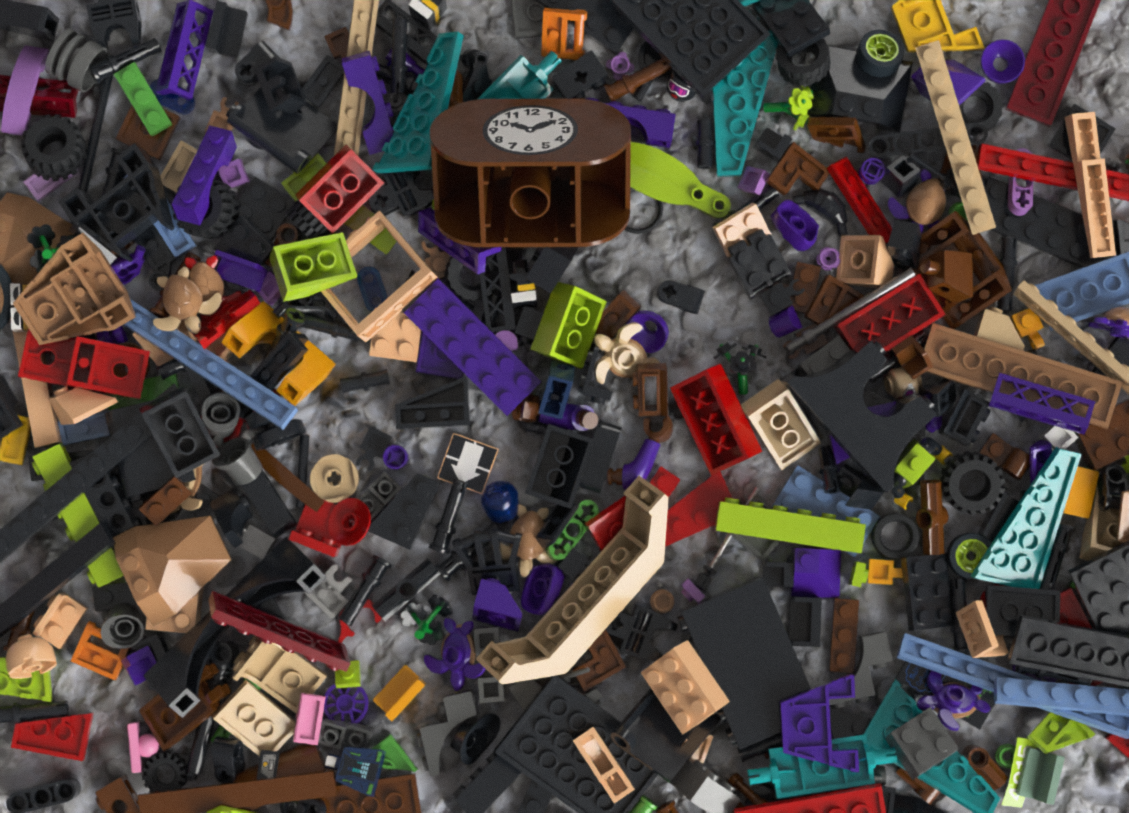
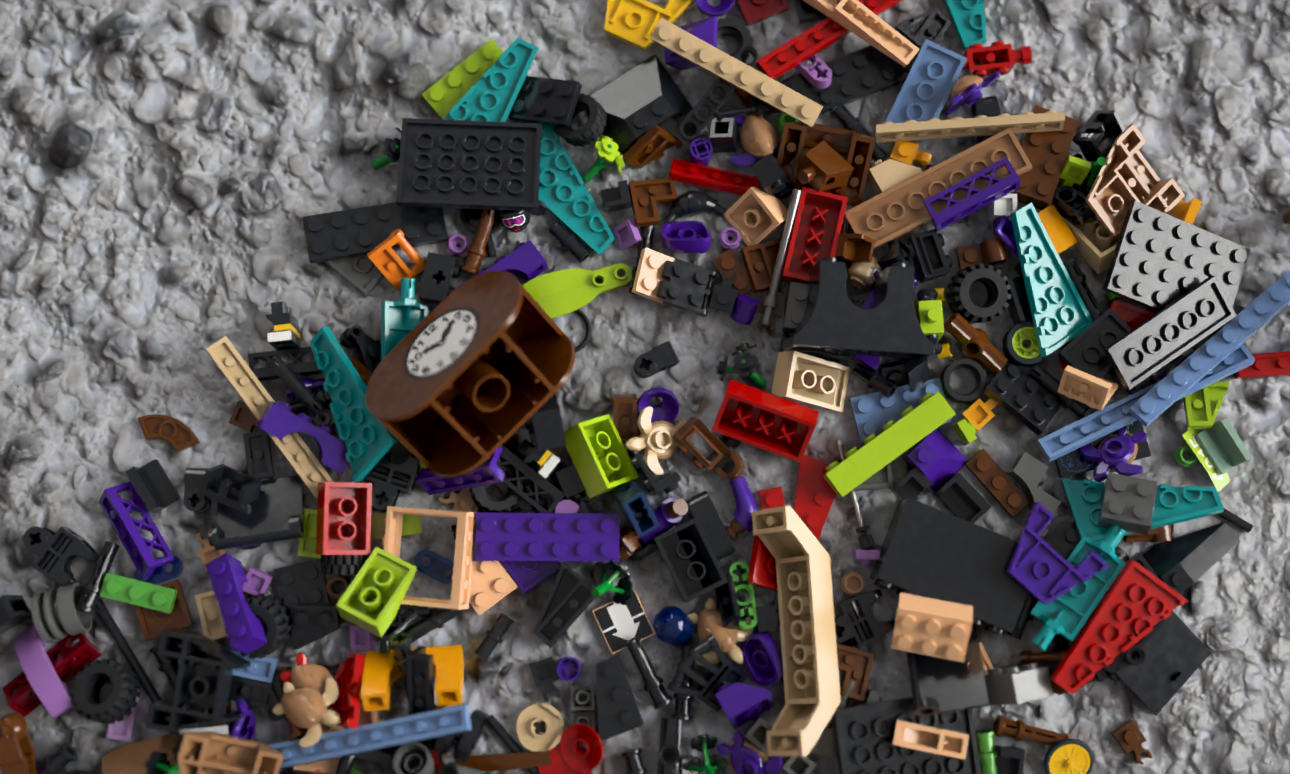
camera: 55 degrees left, 5 degrees down
dark purple panel [215,250,268,293] -> none
black wheel [856,29,904,77] -> none
reddish brown piece [962,744,1008,791] -> none
none -> black plant [590,559,634,605]

